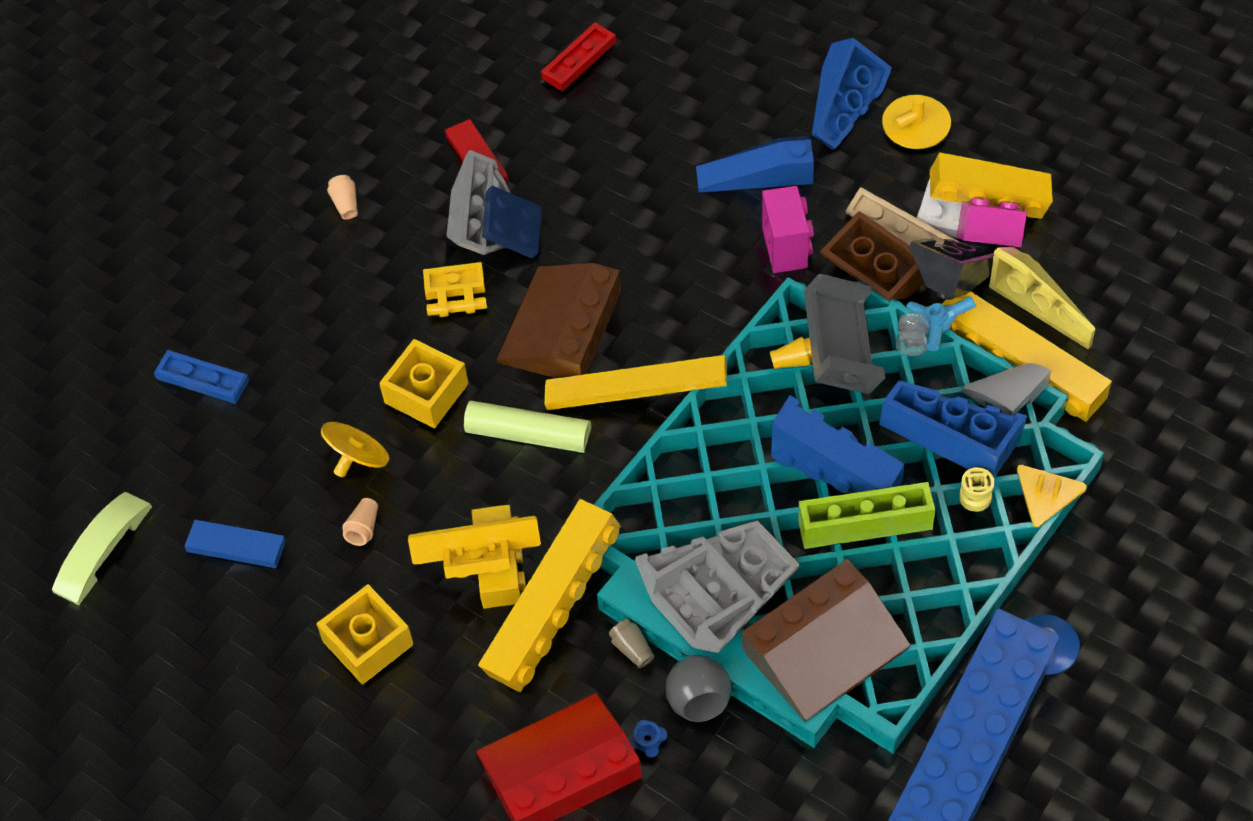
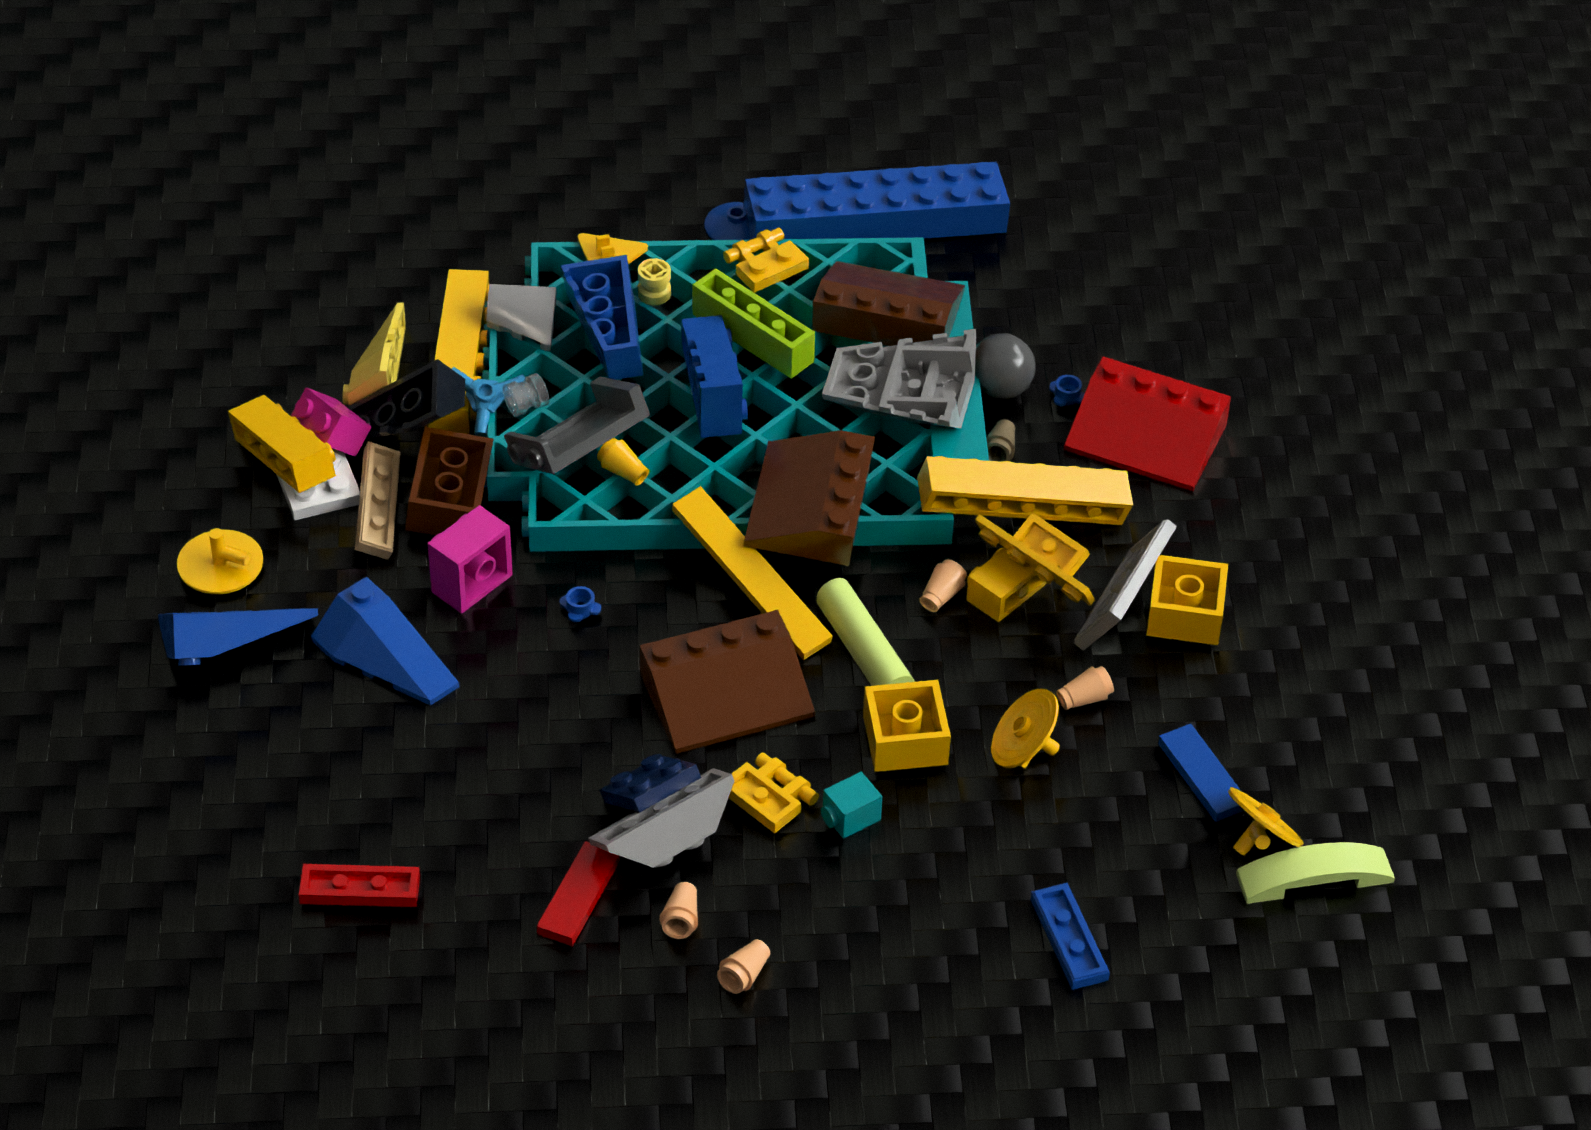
camera: 135 degrees left, 10 degrees down
none -> blue plate [559,586,601,622]
none -> light nougat cone [659,882,698,939]
none -> yellow plate [723,227,809,293]
none -> reddish brown slope [743,430,875,566]
none -> teal brick [821,771,883,839]
none -> light nougat cone [920,559,967,612]
none -> light grey tile [1074,519,1177,651]
none -> yellow shield [1228,787,1304,856]

